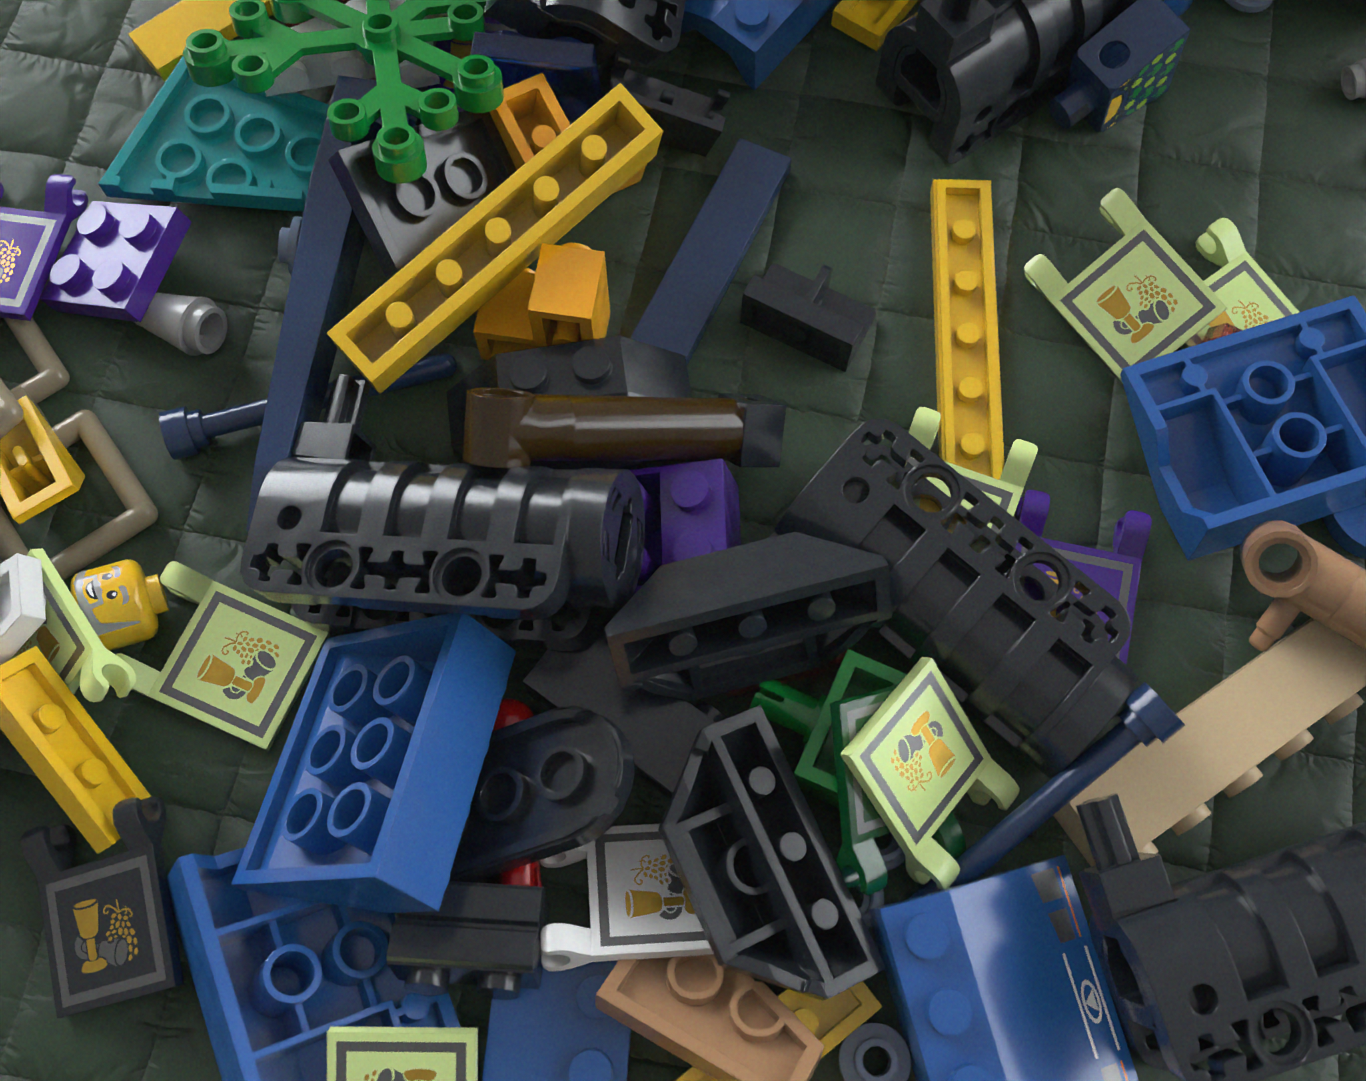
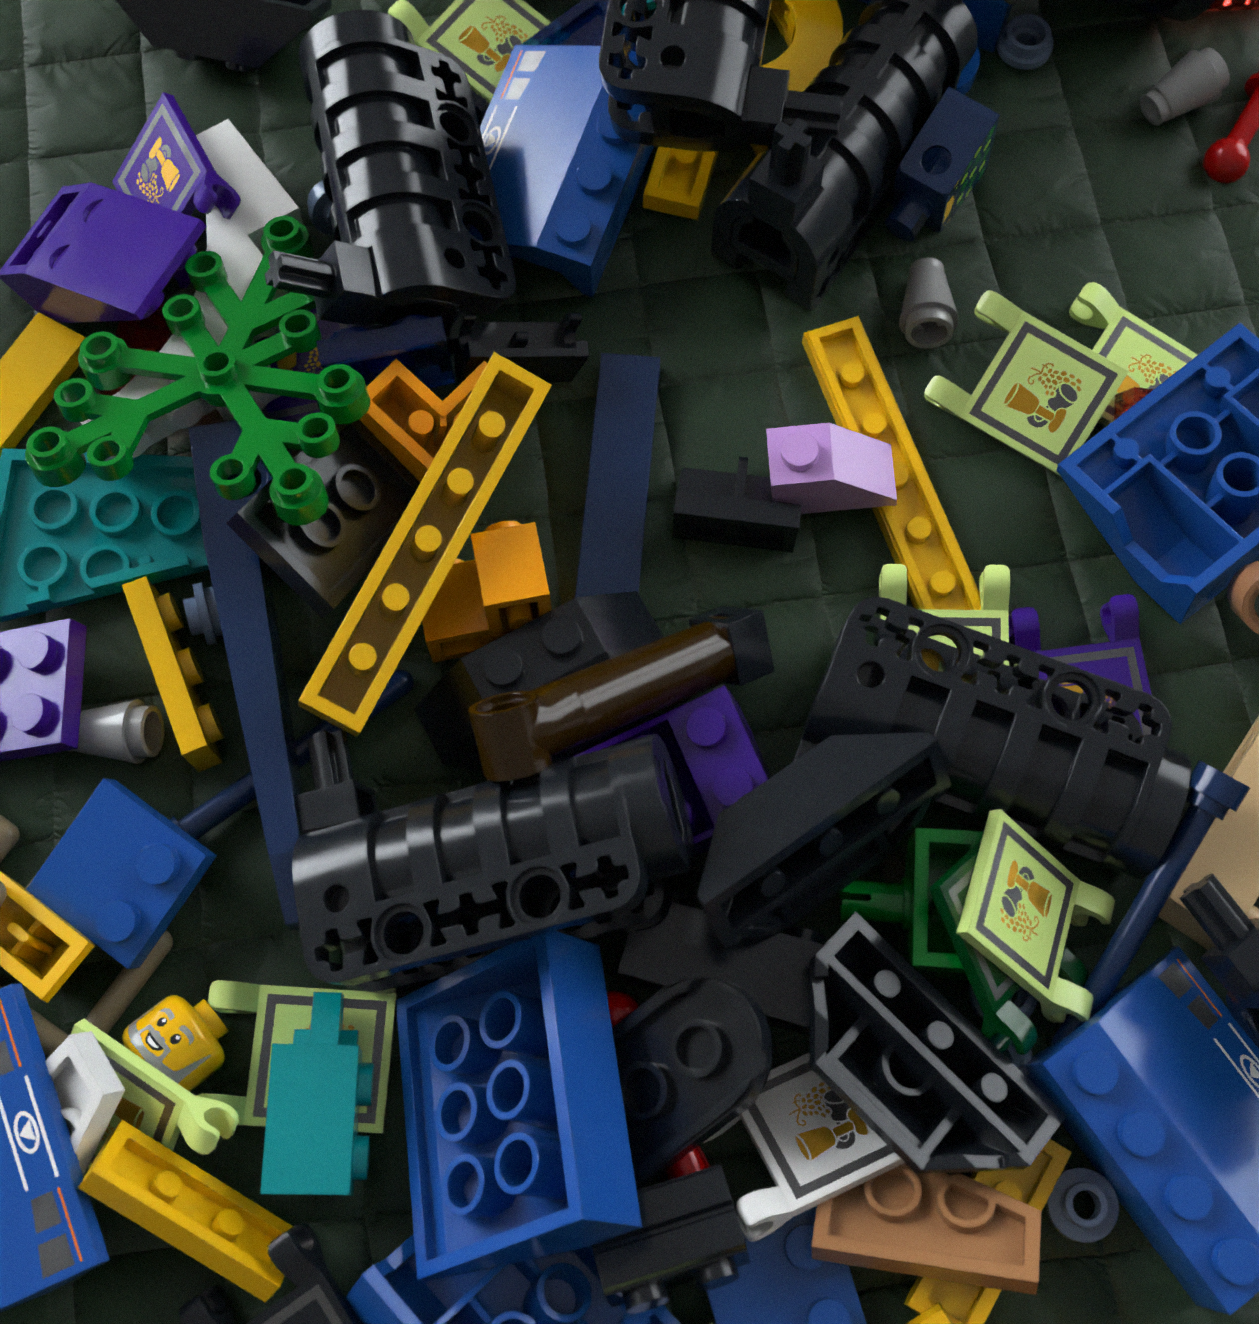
camera: 20 degrees left, 0 degrees up
none -> blue plate [26,778,217,969]
none -> yellow plate [122,576,225,772]
none -> teal hinge [260,992,374,1195]
none -> lavender slope [766,423,897,514]
none -> light grey cone [899,258,959,348]

